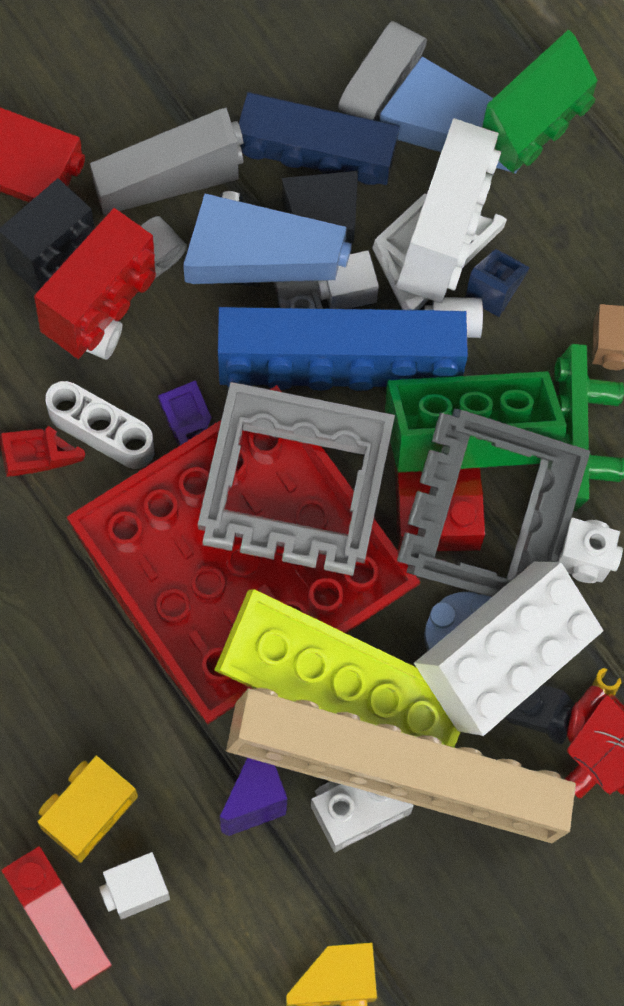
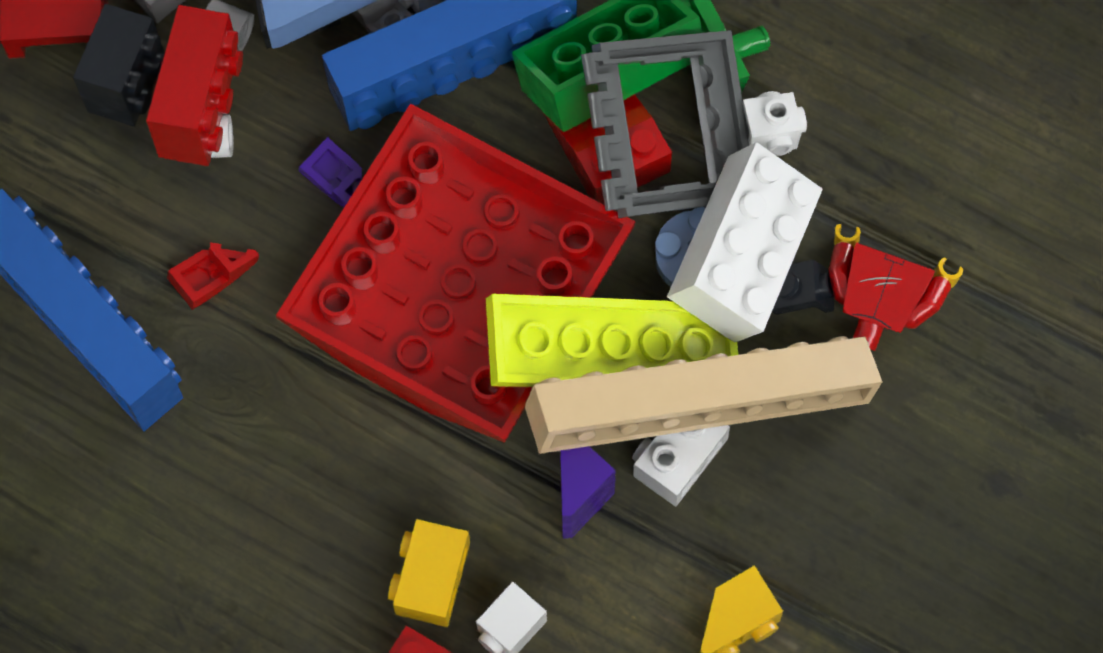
camera: 20 degrees left, 0 degrees up
white beam [46,381,154,469] -> none
light grey hinge [198,382,395,576] -> none

